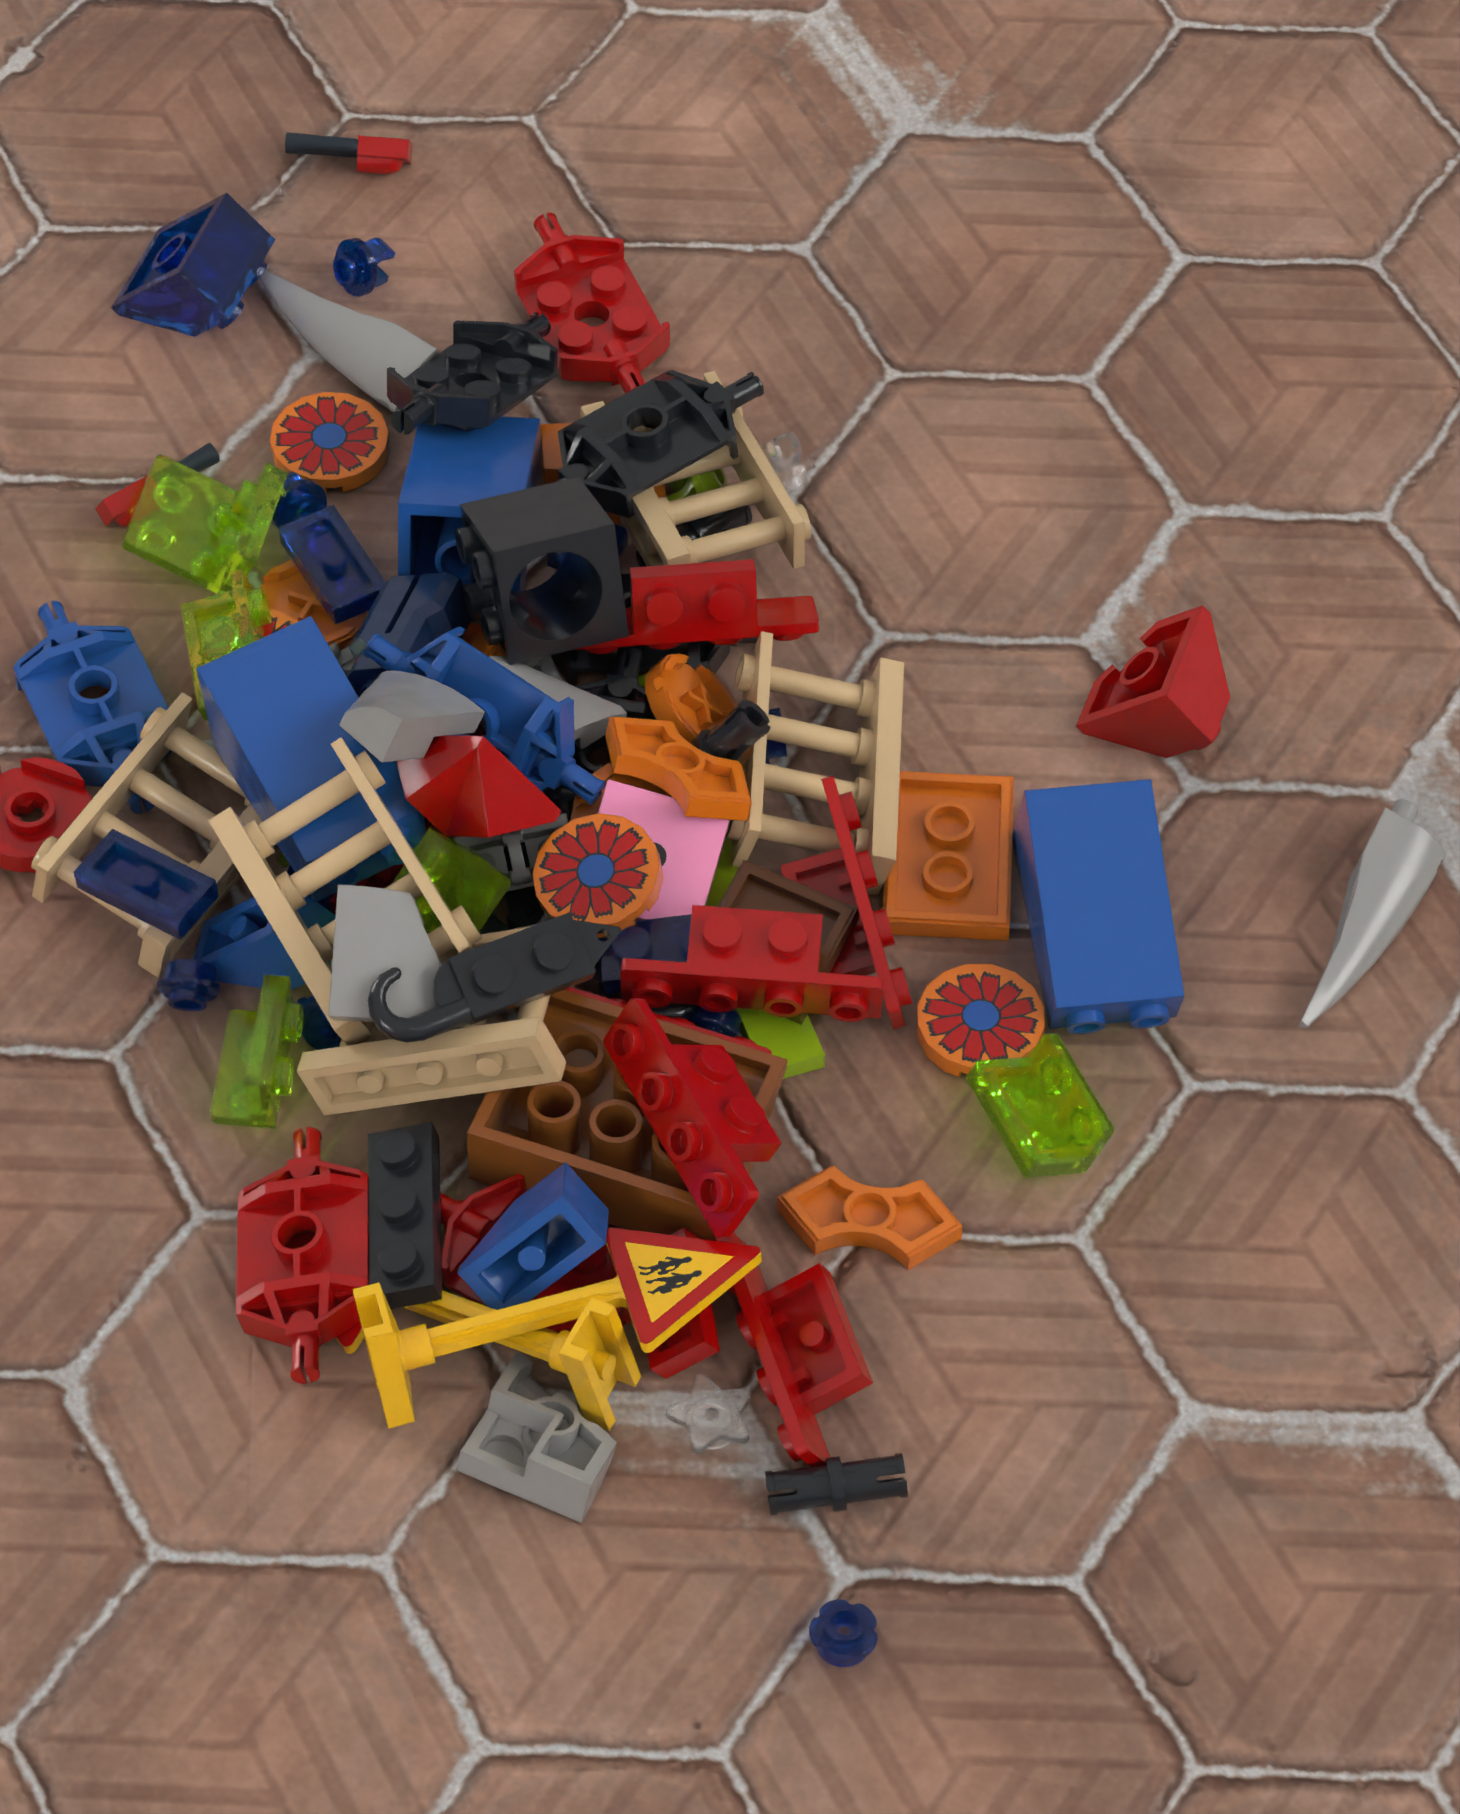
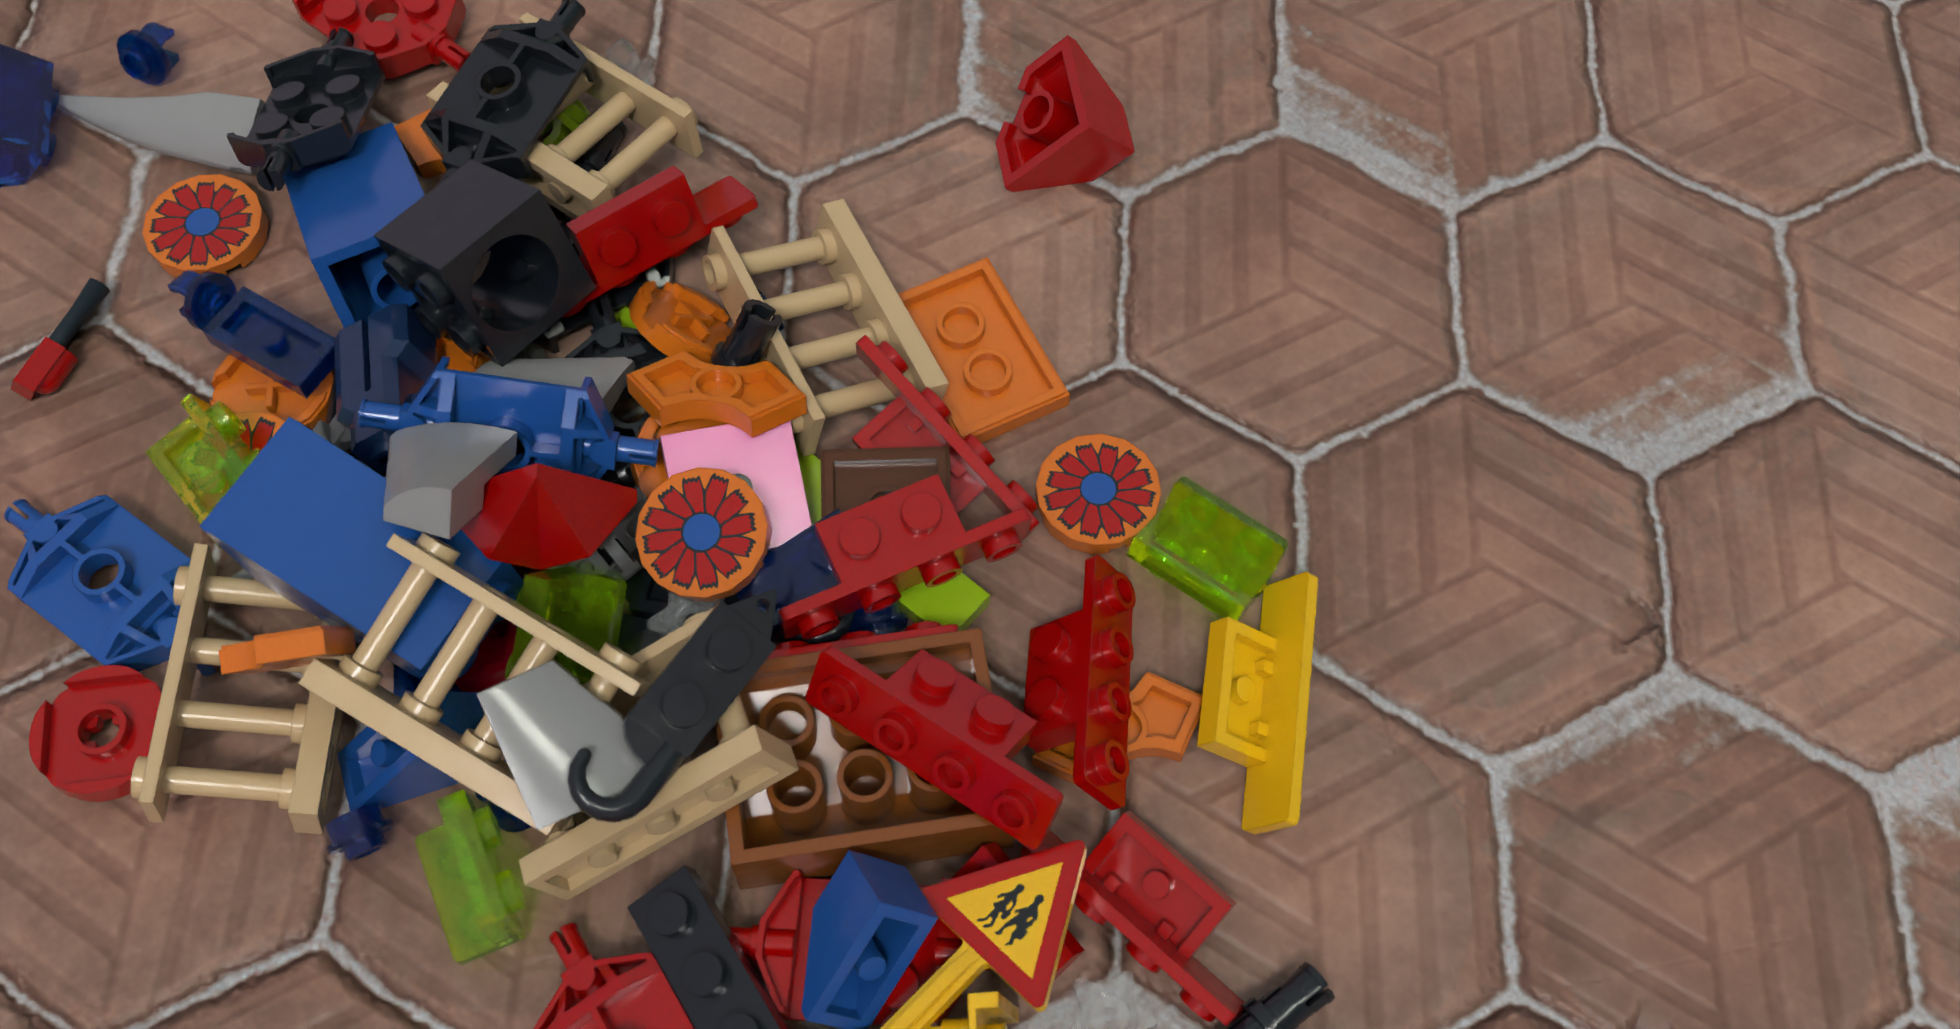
camera: 30 degrees left, 10 degrees up
clear blue plate [74,829,219,940] -> none
clear neon green bracket [122,454,288,600] -> none
blue slope [1012,779,1184,1034] -> none
light grey piece [1298,799,1446,1029] -> none
none -> orange tile [219,626,356,674]
none -> red bracket [1023,555,1136,811]
none -> yellow bracket [1197,571,1318,835]

